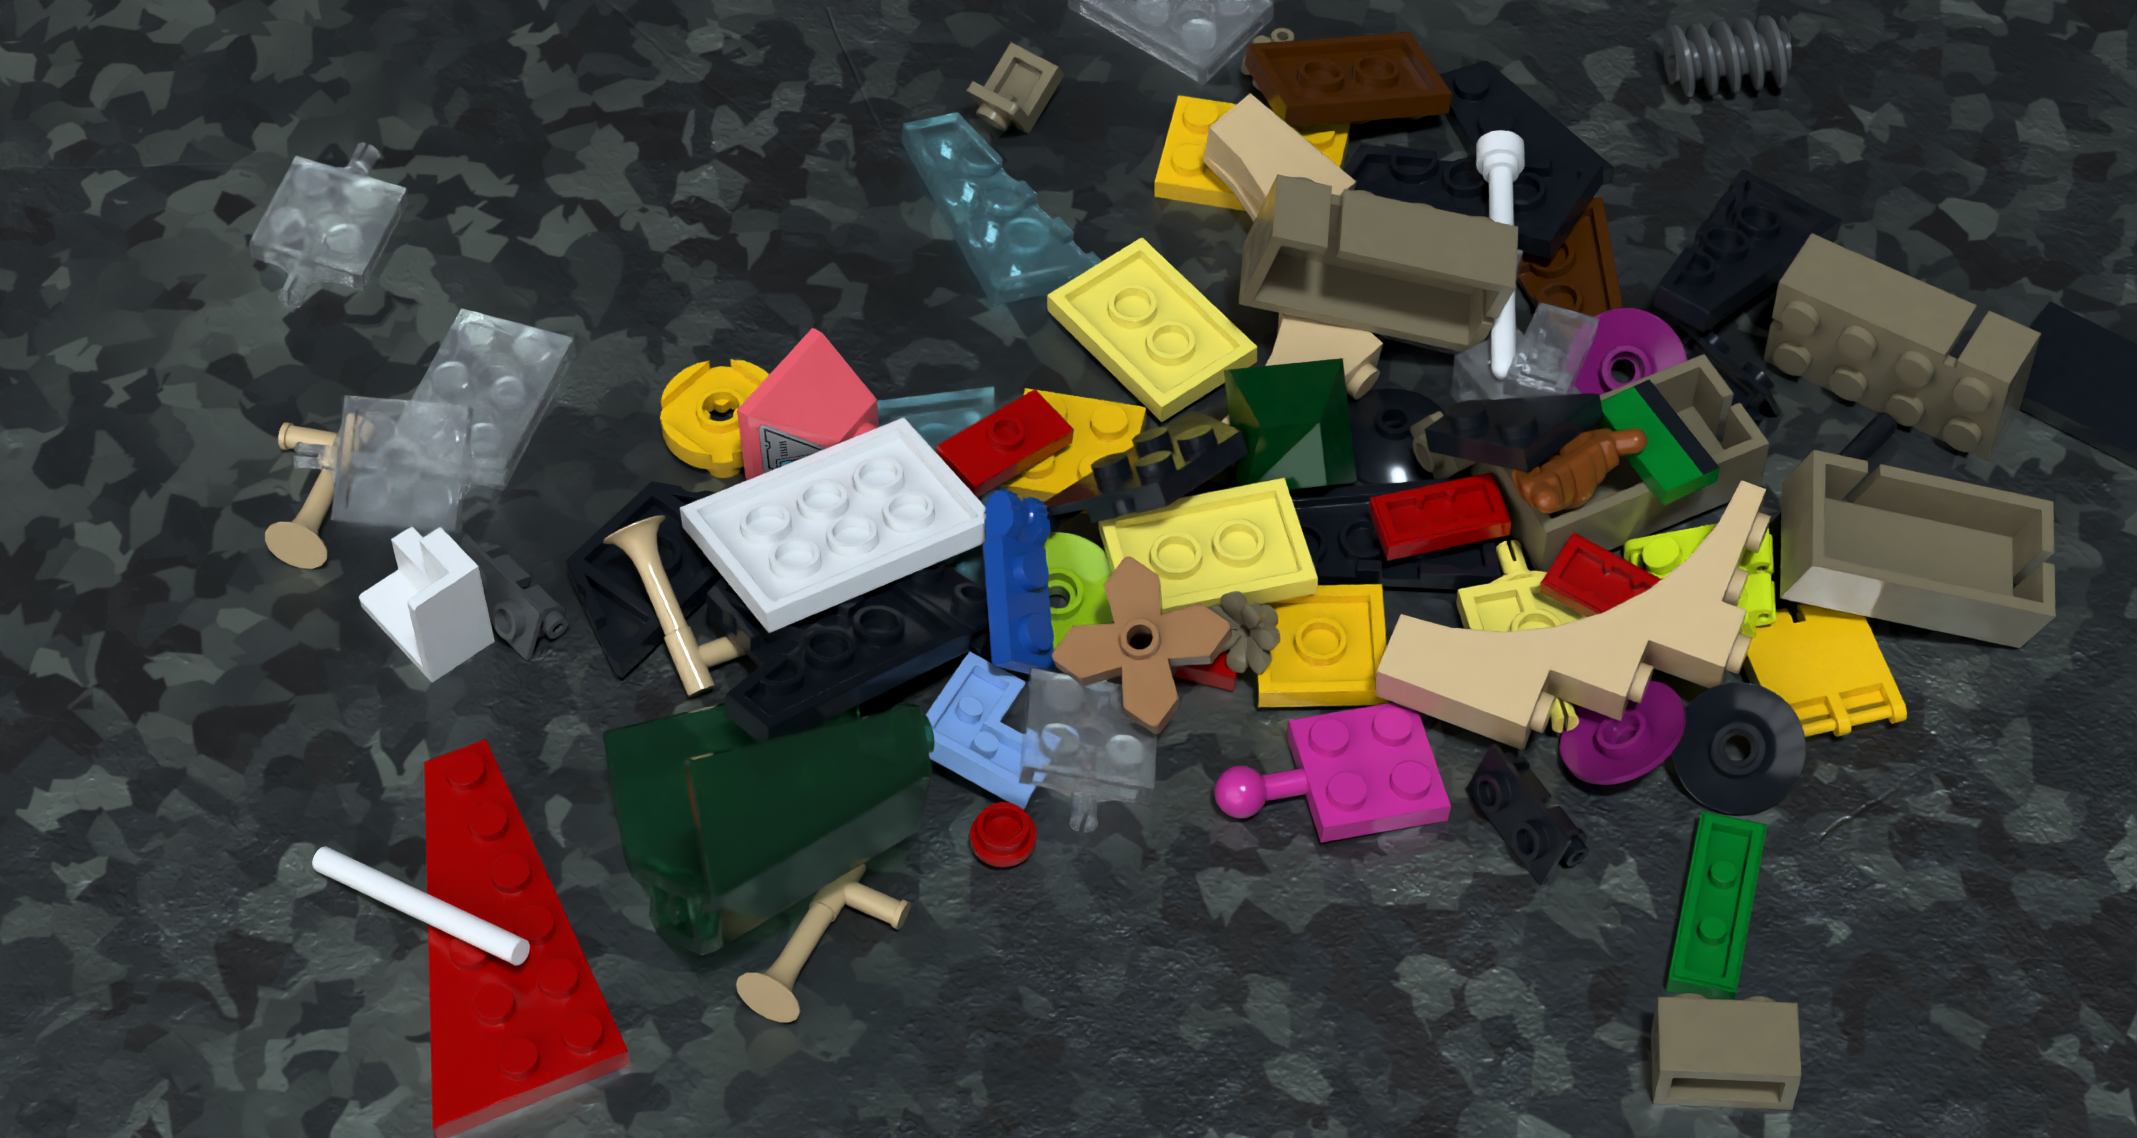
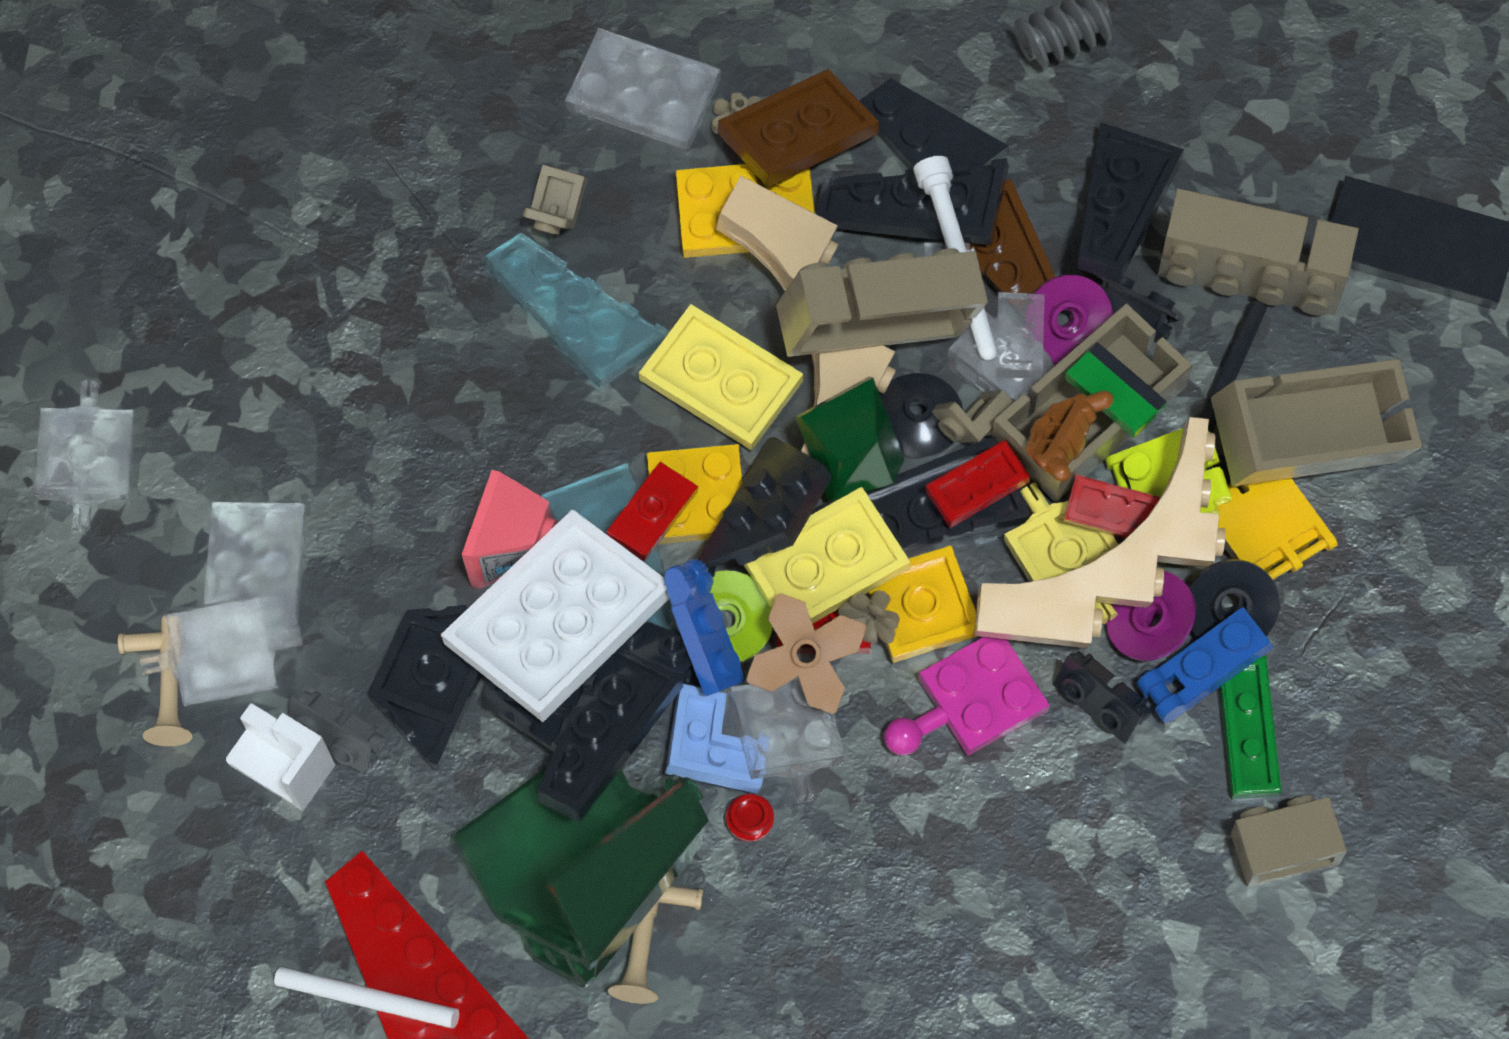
camera: 15 degrees left, 15 degrees up
tan piece [603,515,746,697] -> none
yellow plate [660,359,769,478] -> none
black wing [1425,393,1603,472] -> none
none -> blue plate [1136,607,1273,723]

